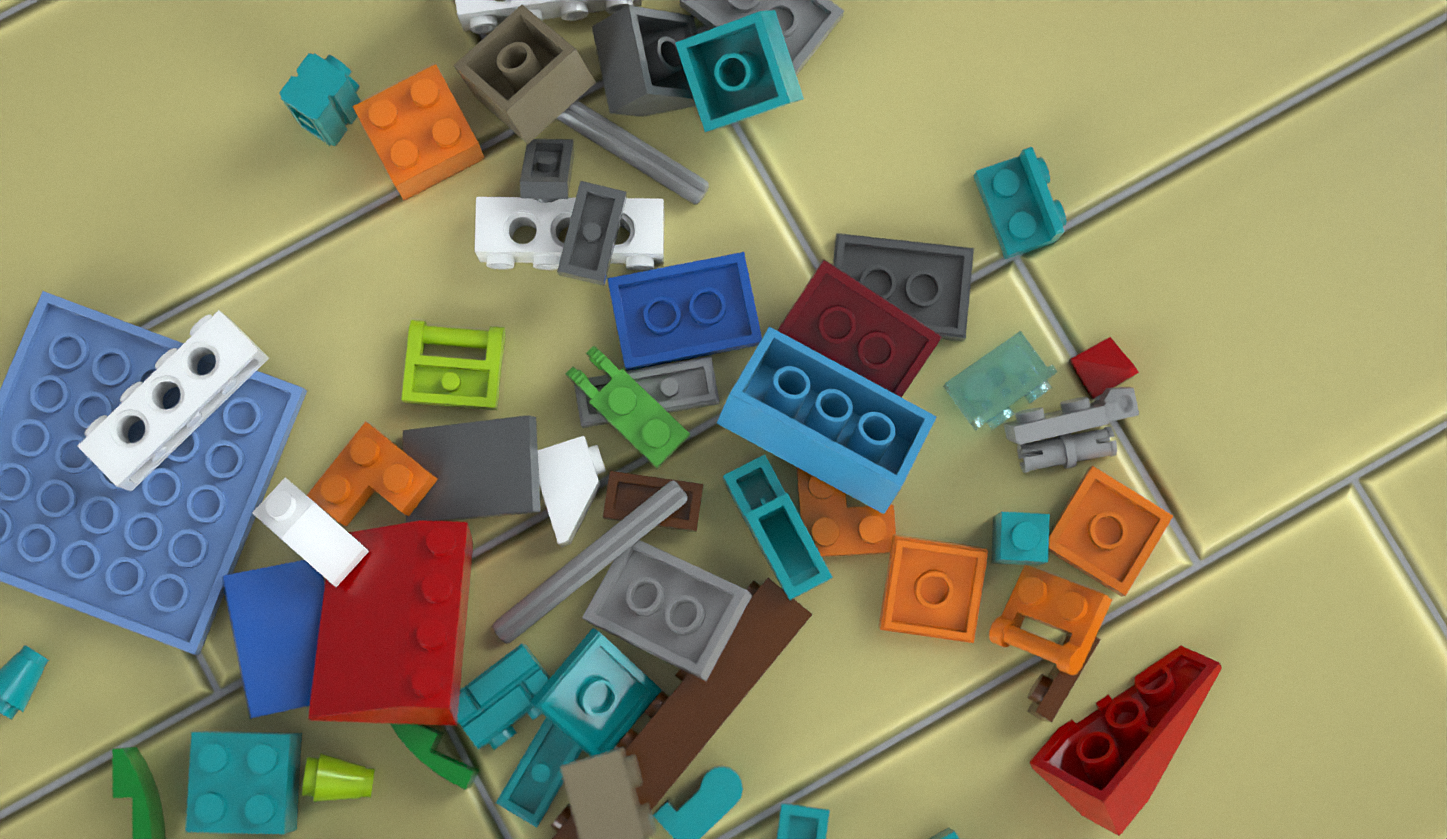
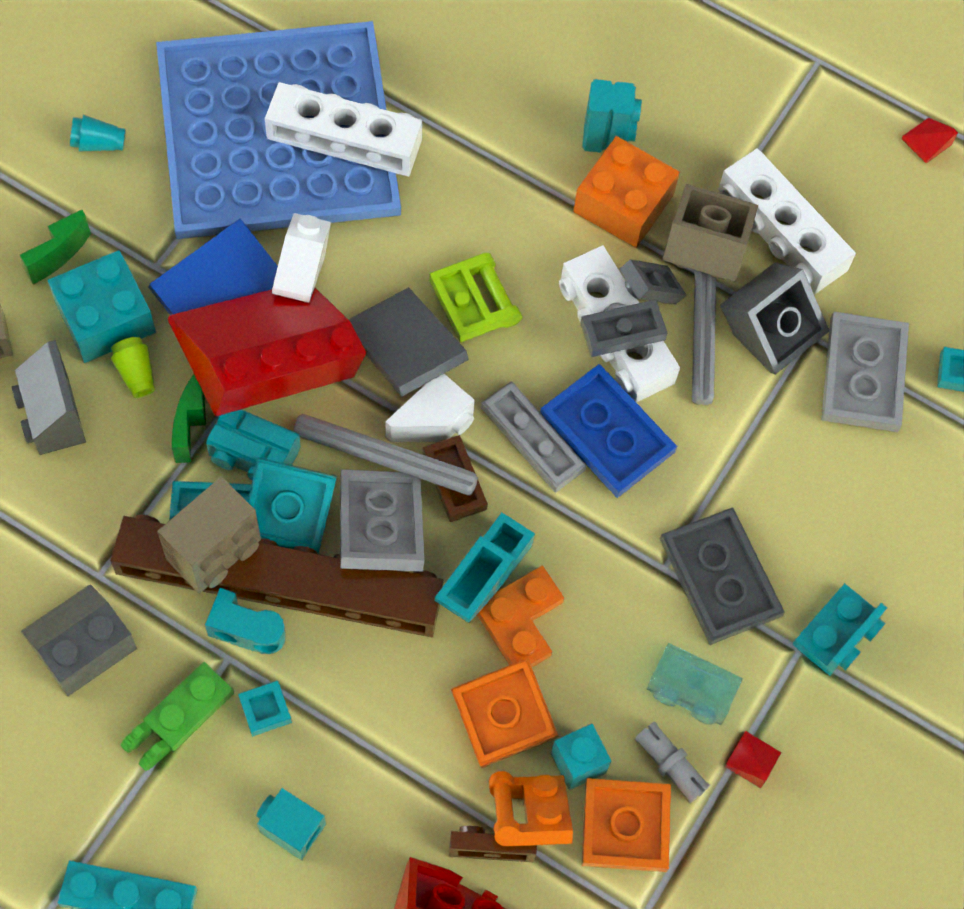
camera: 60 degrees right, 15 degrees down
orange plate [306,421,438,527] -> none
bright green hinge [565,346,690,469] -> none
teal brick [675,10,804,132] -> none
dark azure brick [717,327,937,514] -> none
dark red plate [777,259,942,398] -> none
light grey hinge [1003,387,1139,445] -> none

